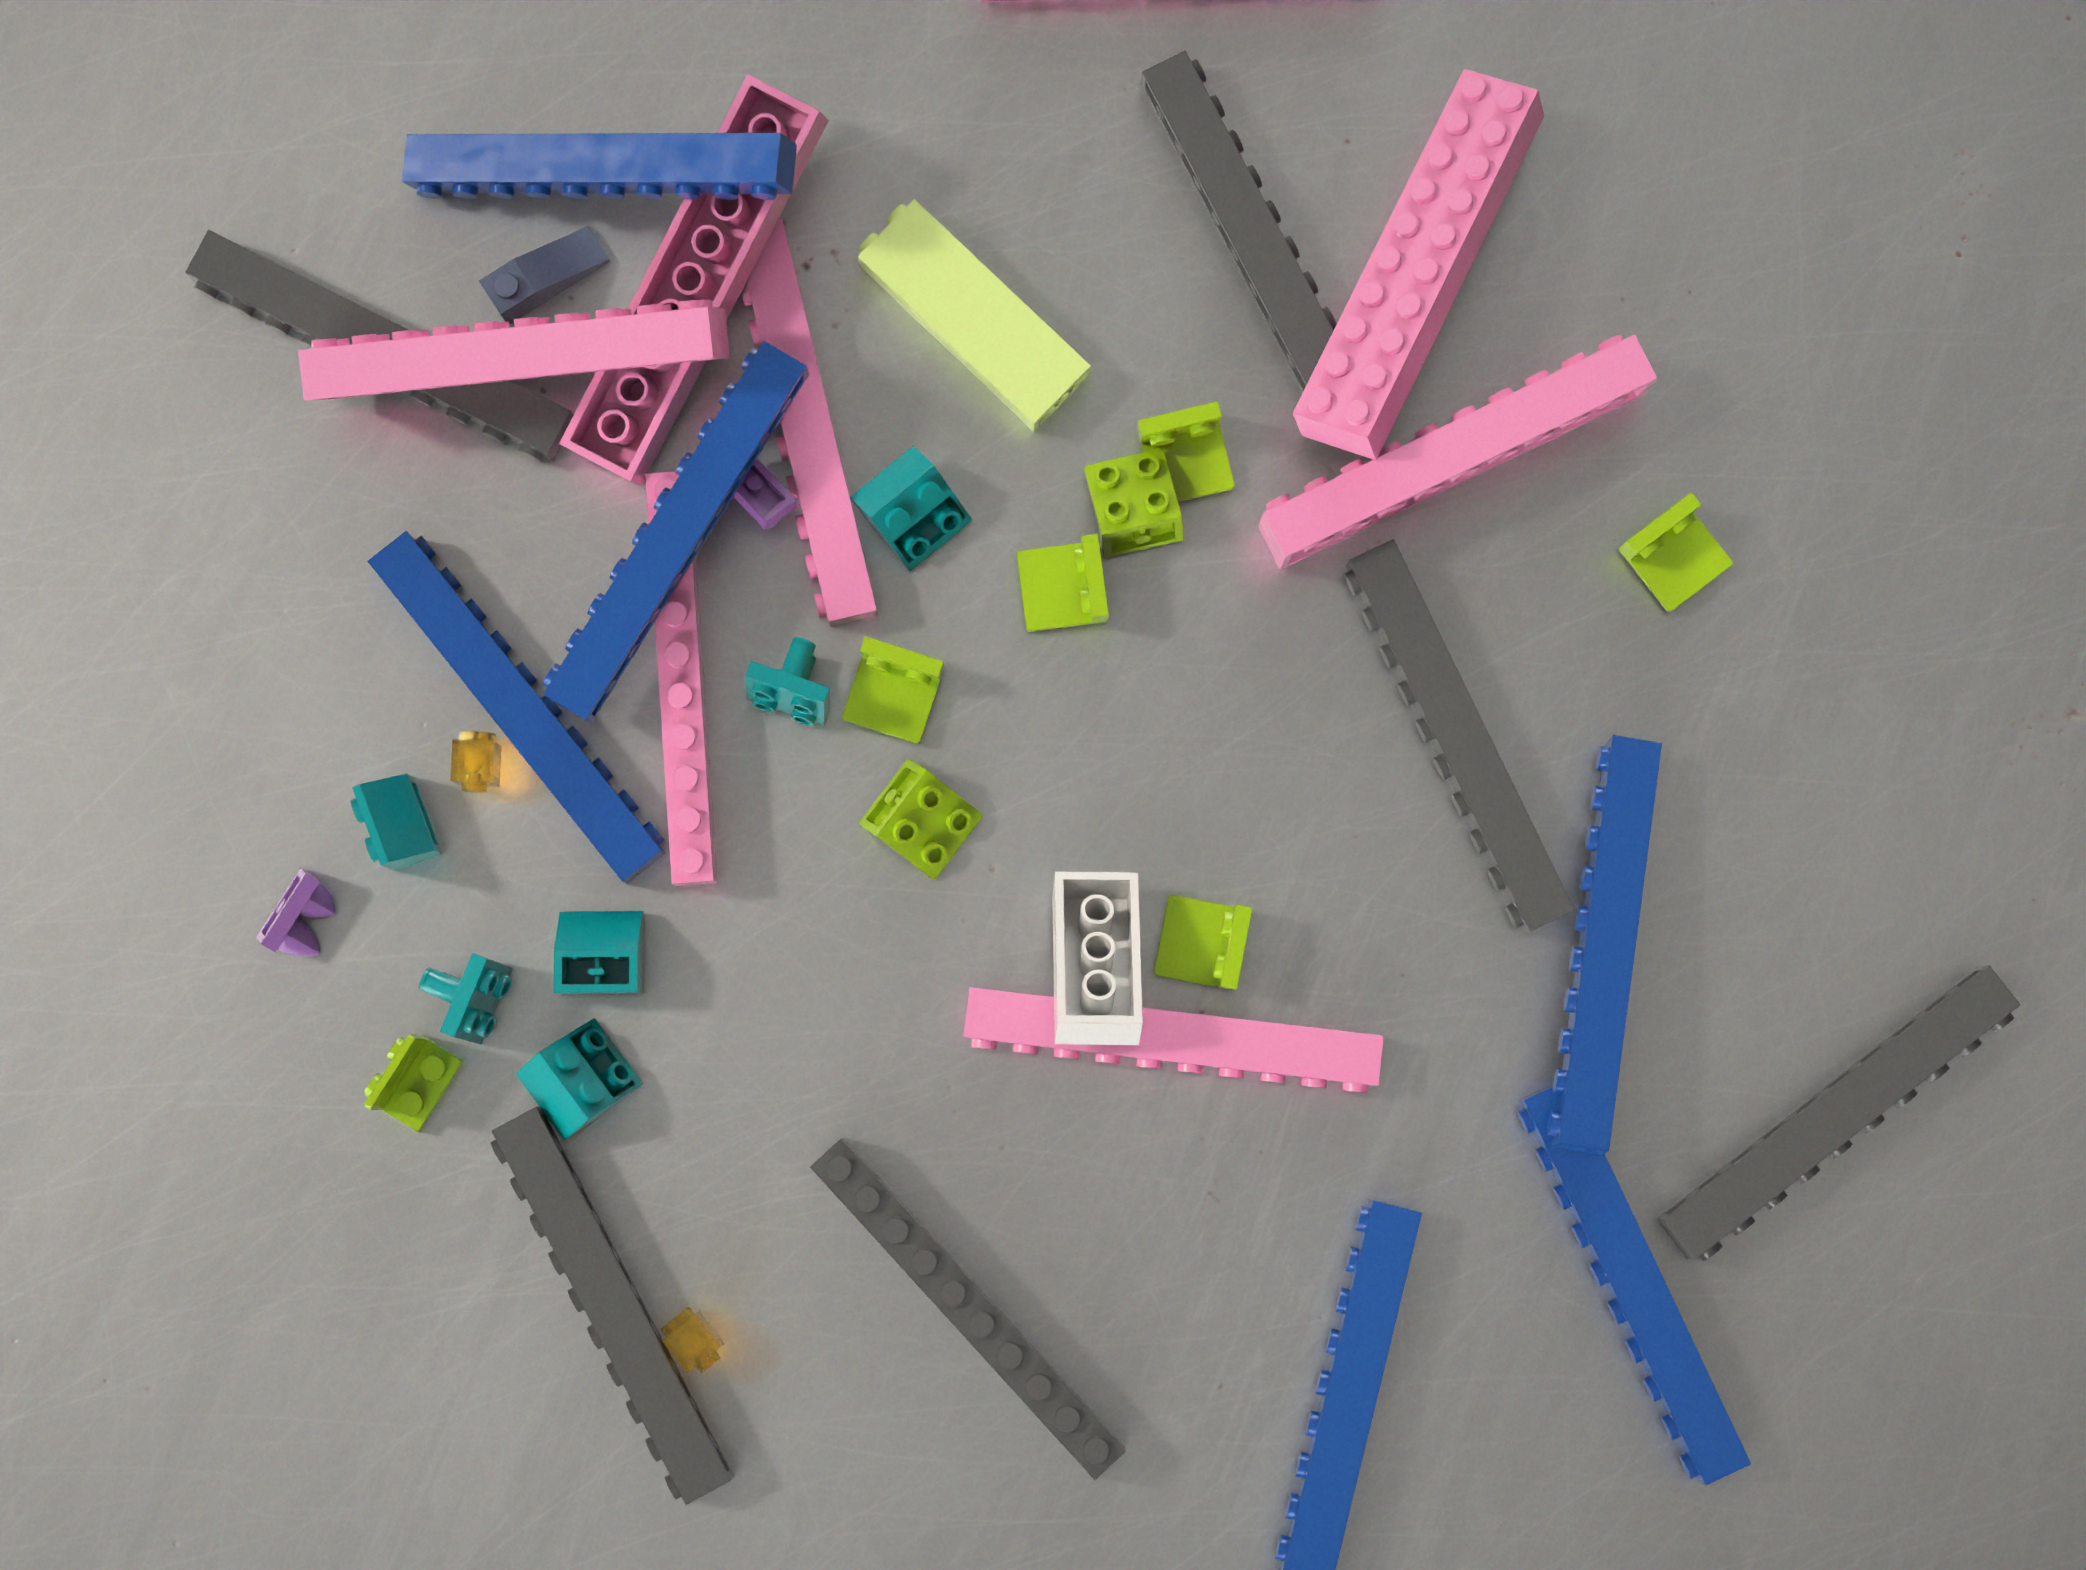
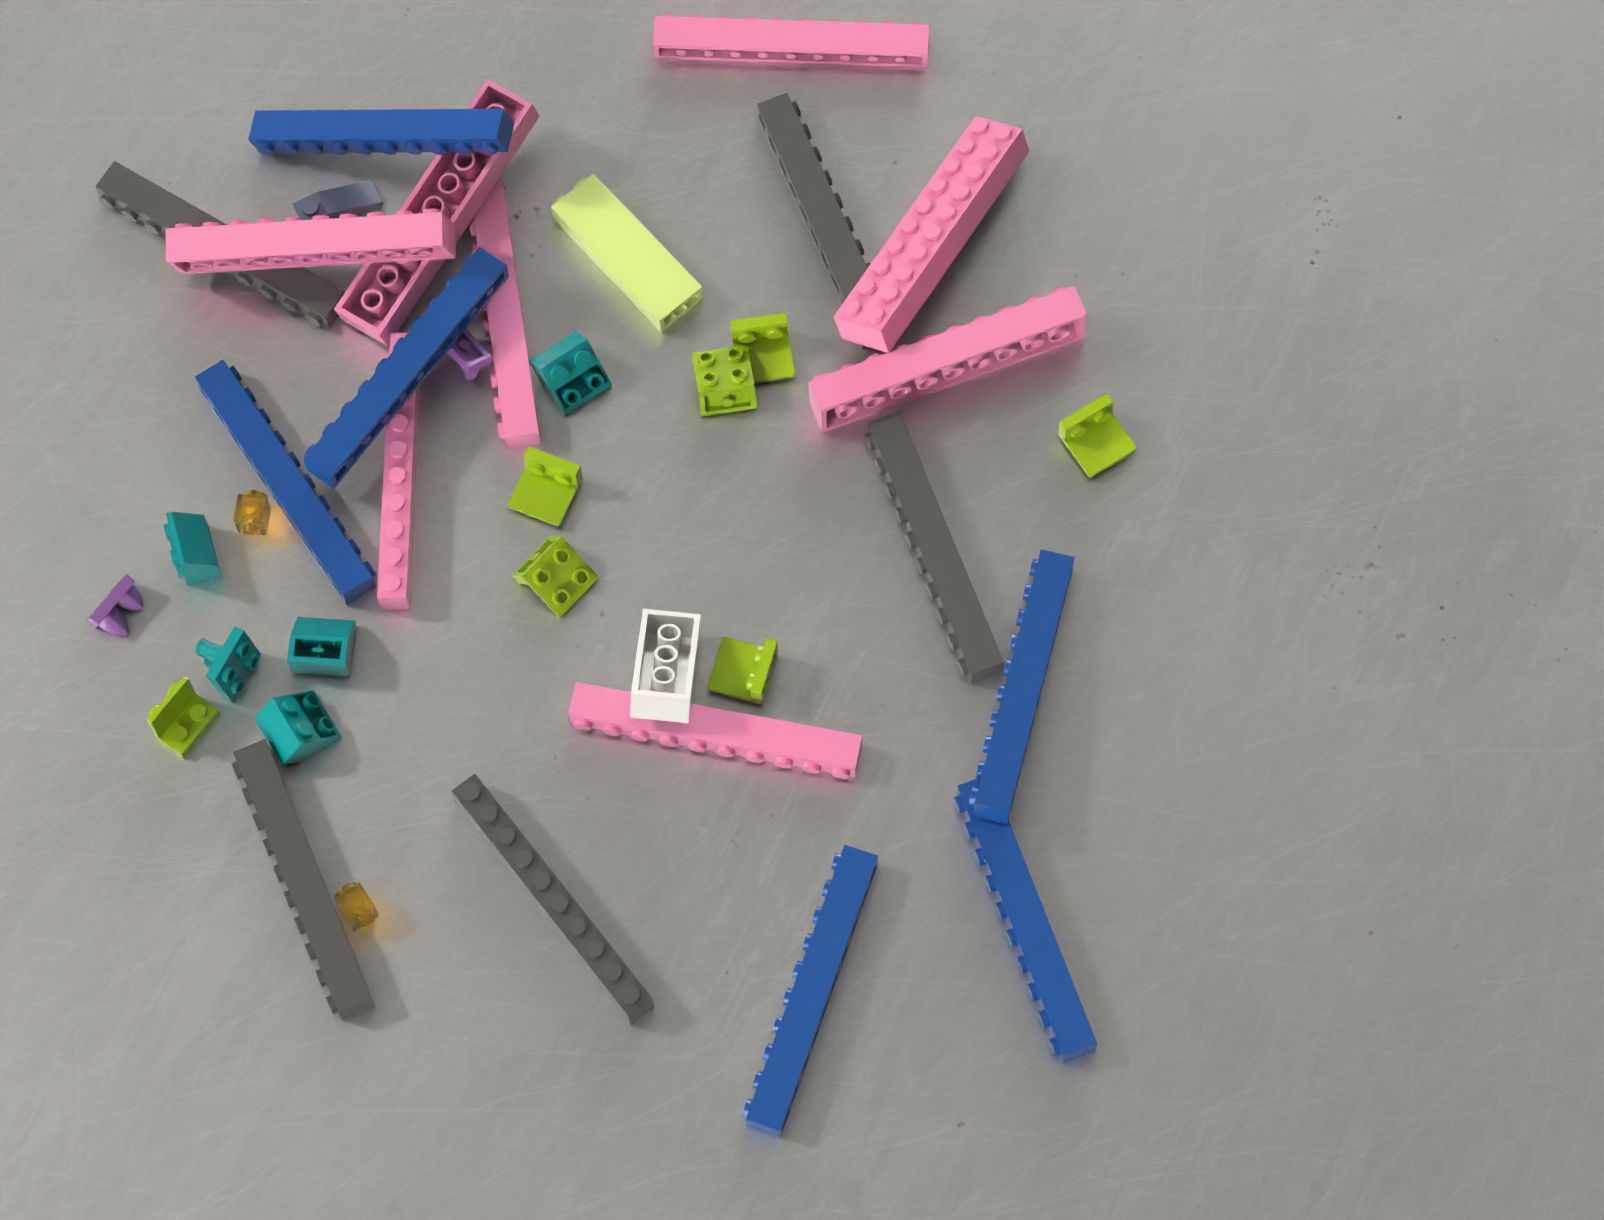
camera: 10 degrees right, 15 degrees down
teal plate [745,637,830,726] -> none
lime bracket [1016,534,1109,632] -> none
dark grey brick [1656,965,2021,1261] -> none

